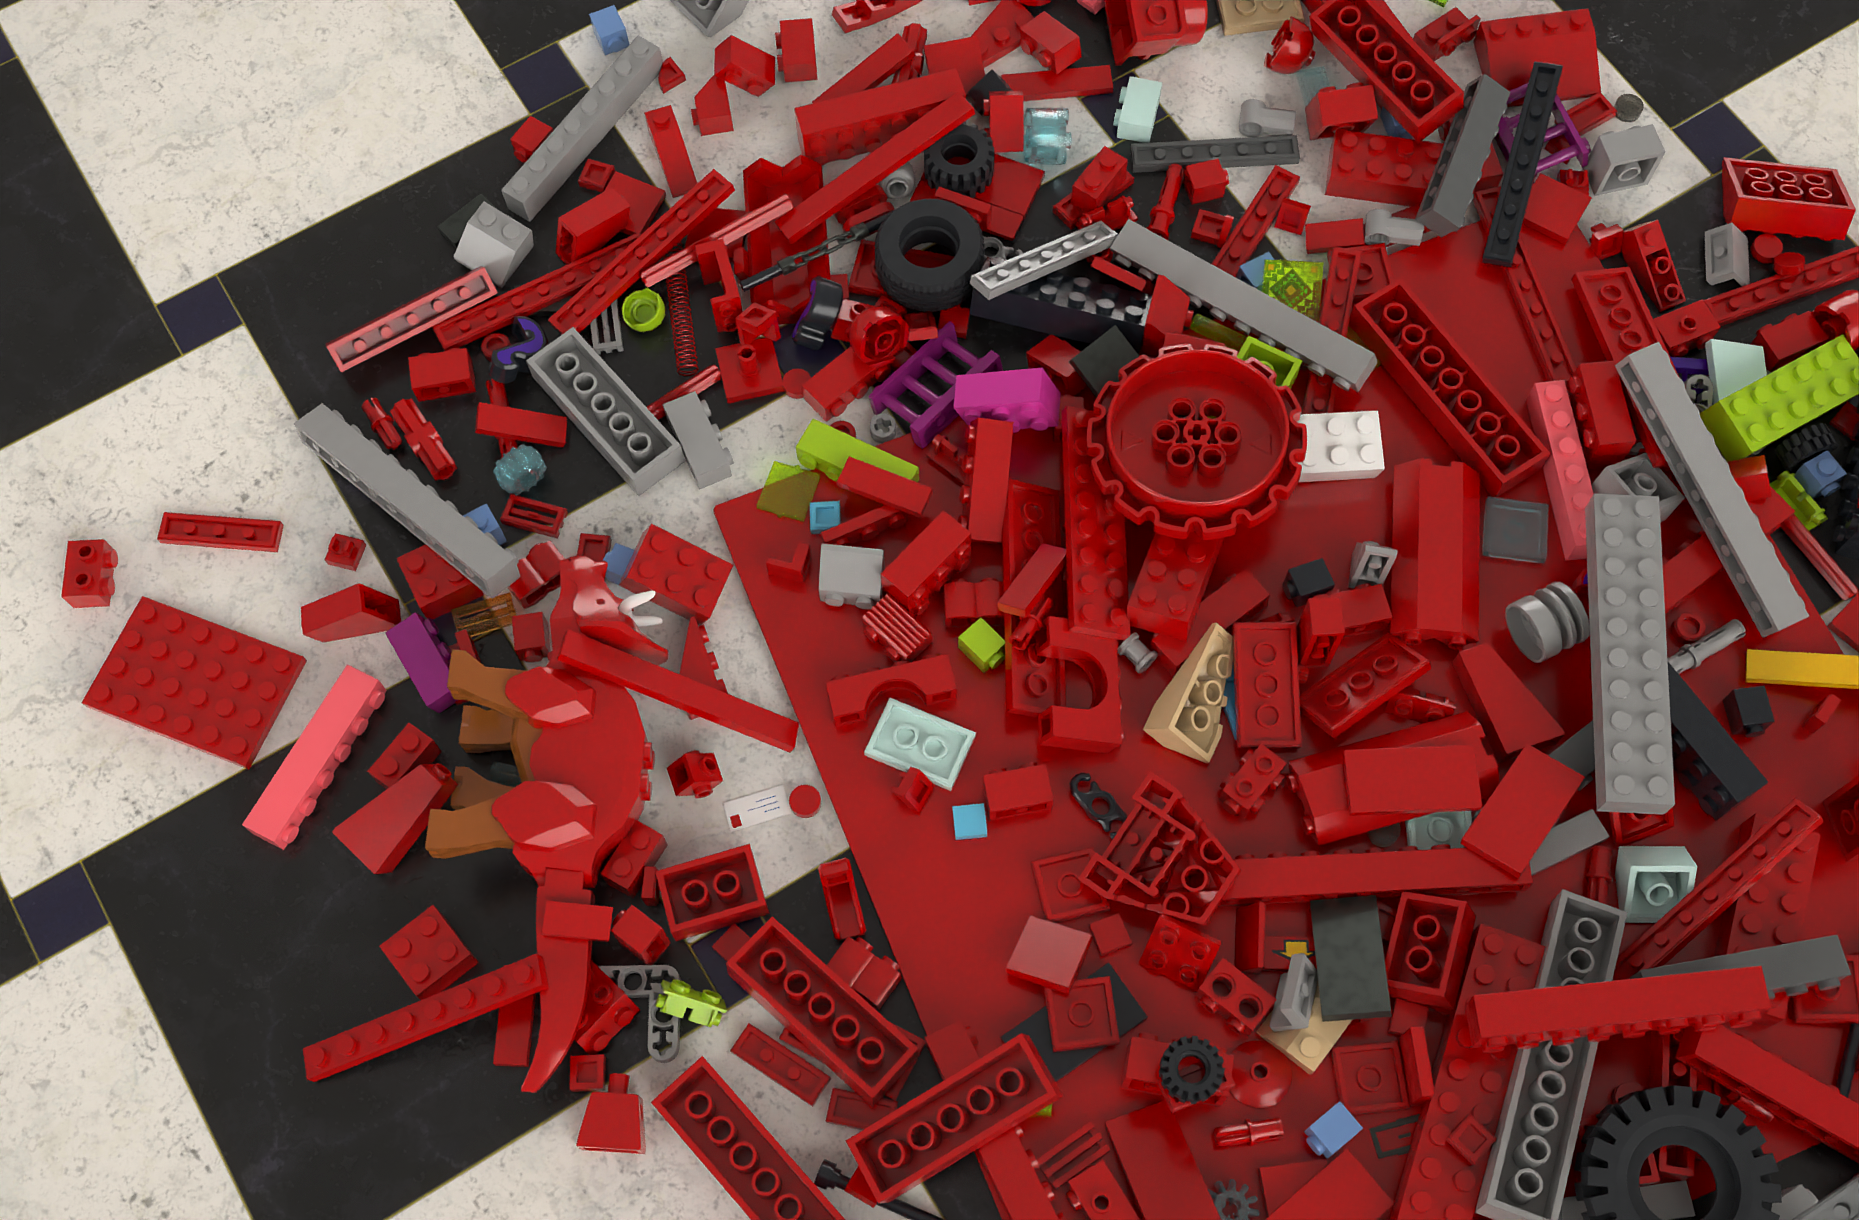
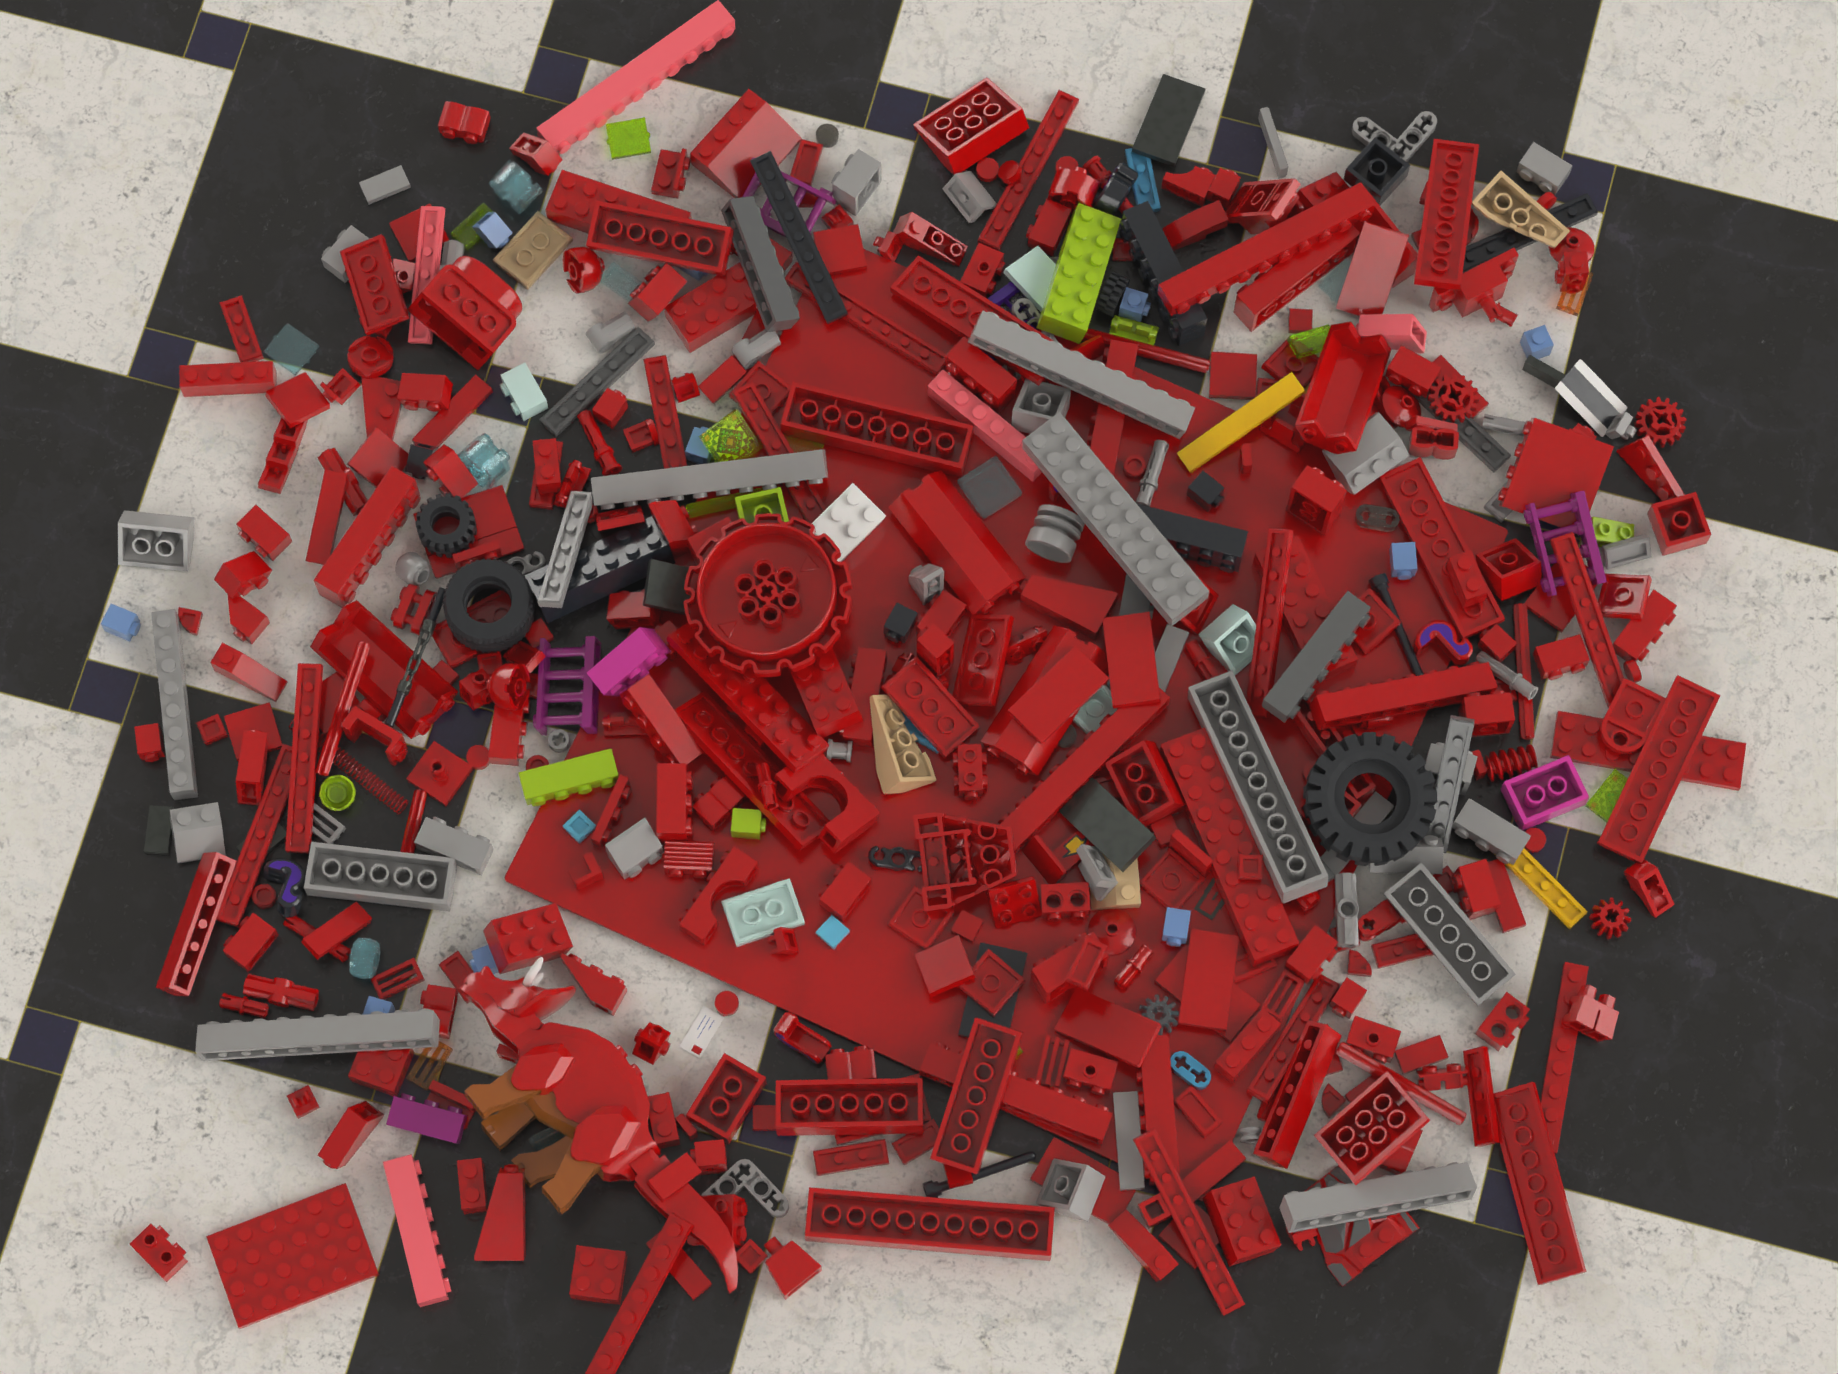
camera: 45 degrees left, 5 degrees up
red tile [157,512,284,553] -> none
red brick [511,612,551,663] -> none
red tile [557,629,799,753] -> none
lime hinge [655,979,727,1027] -> none
red panel [735,302,781,345] -> none
clear neon green piece [757,461,821,522] -> none
red tile [775,91,976,244] -> none
black animal [792,276,843,351] -> none
red tile [837,456,933,518] -> none
red tile [997,543,1066,618] -> none
black tyre [1159,1036,1225,1104] -> none
red brick [1465,965,1771,1053] -> none
red brick [1727,455,1772,501] -> none

